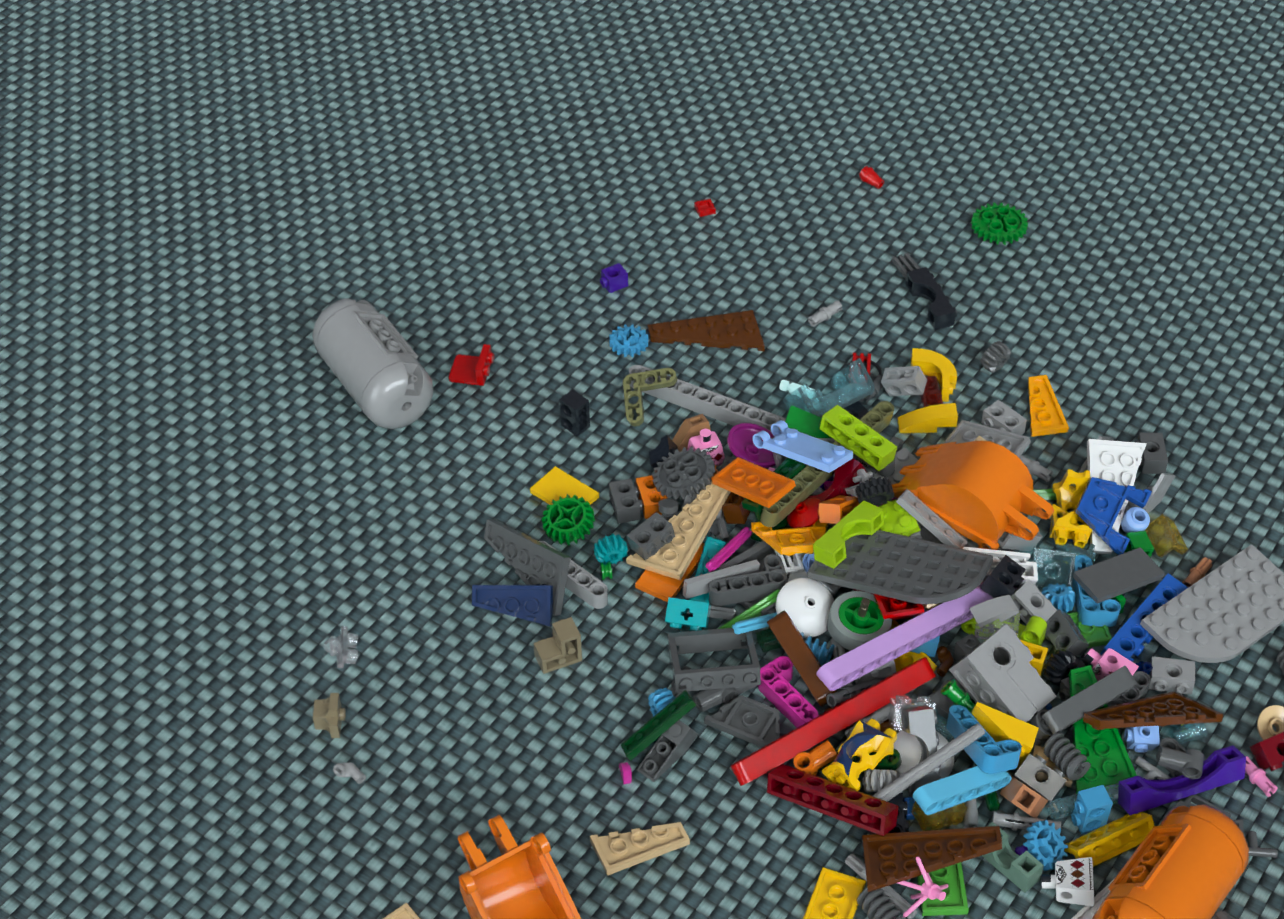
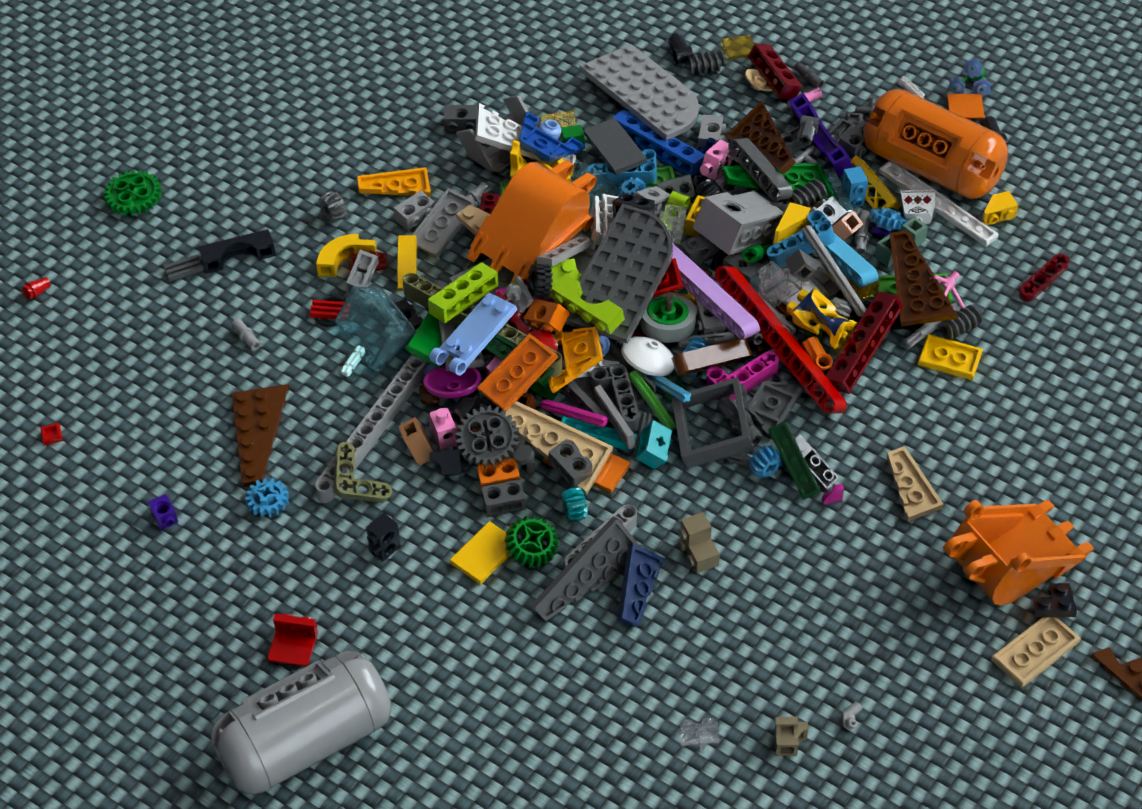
camera: 90 degrees left, 5 degrees up
green bush [600,561,612,581] -> none
light grey slope [969,595,1019,628] -> none
nougat axle [1182,557,1212,588] -> none

